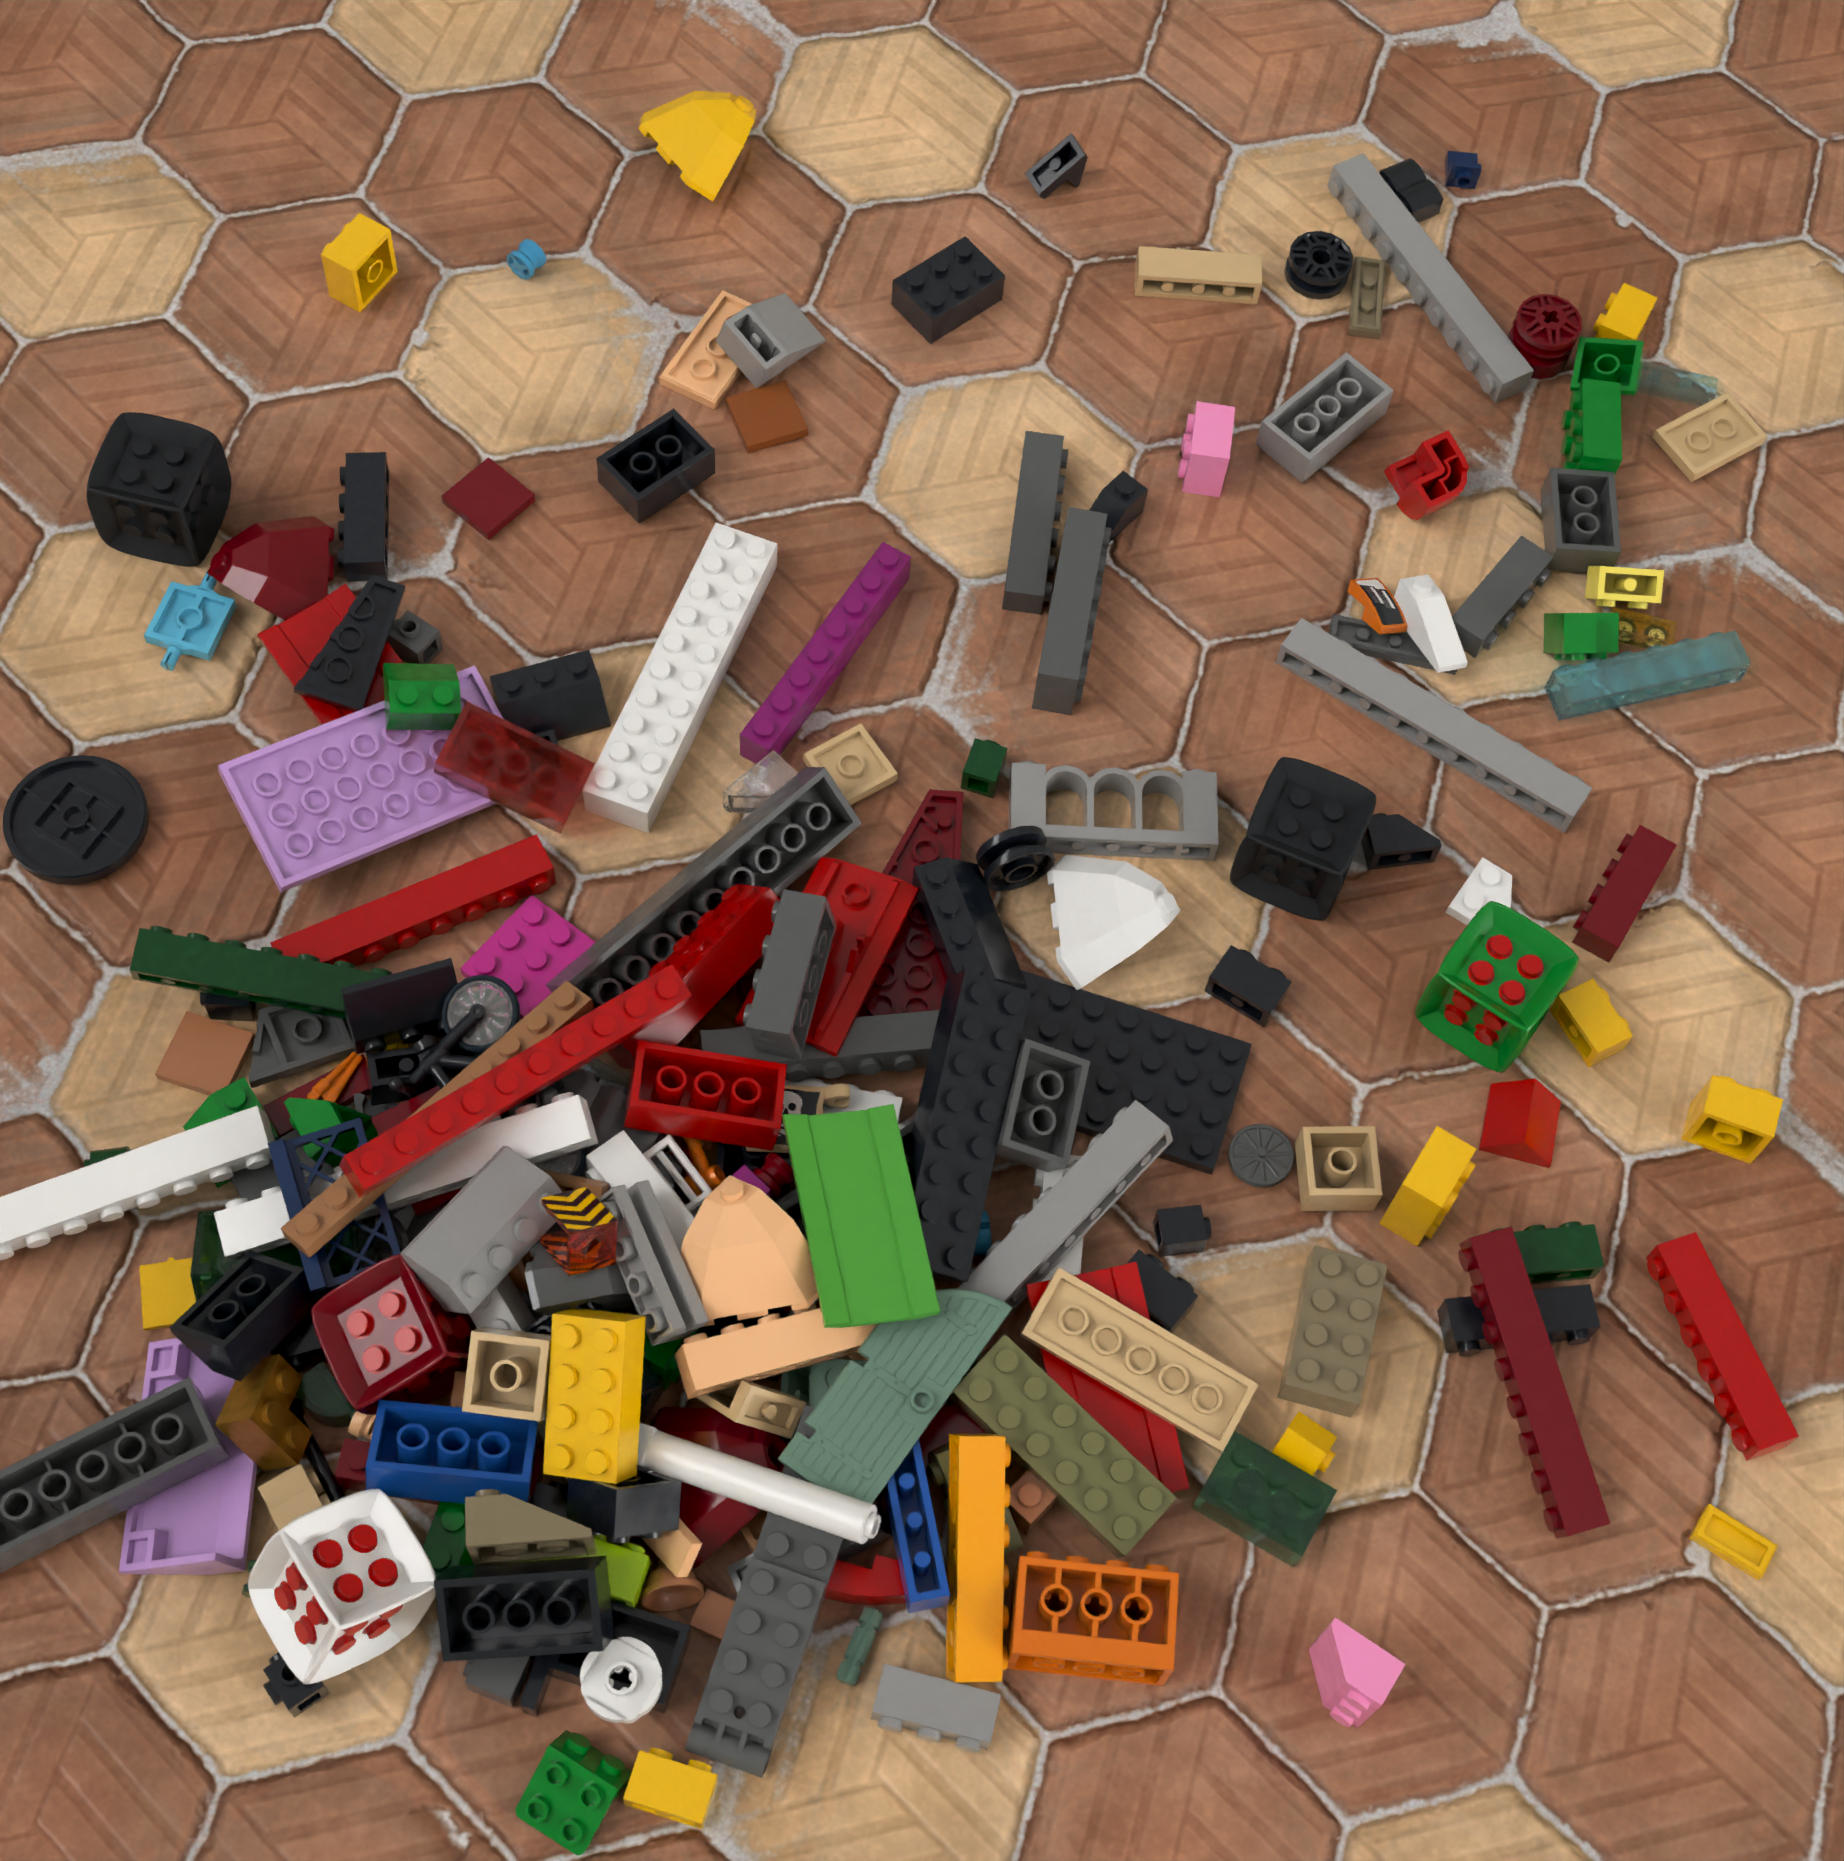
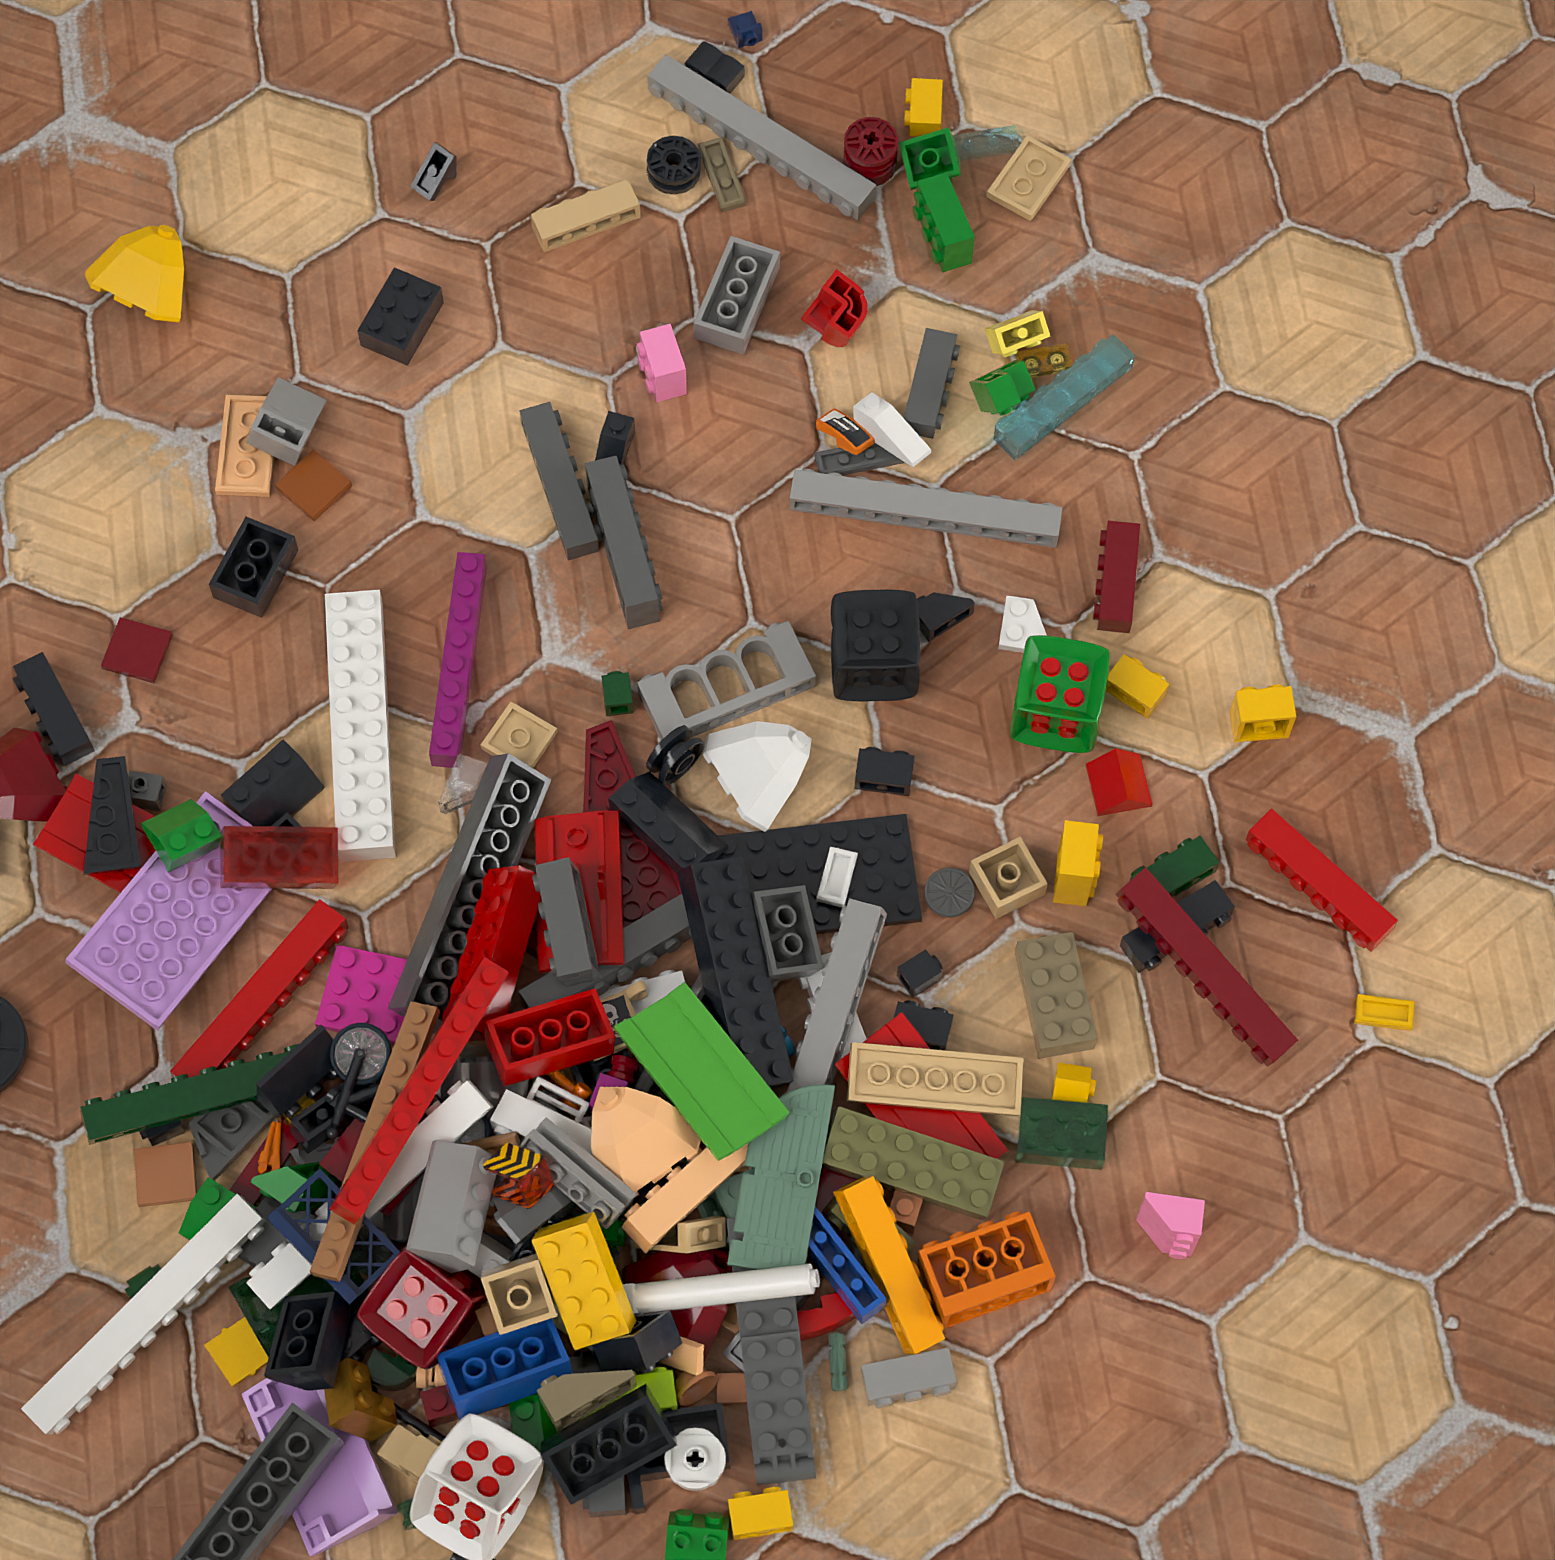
camera: 20 degrees left, 5 degrees up
dark azure wheel [506,239,547,280] -> none
dark grey brick [1540,468,1621,573] -> none
none -> white tile [817,847,858,908]

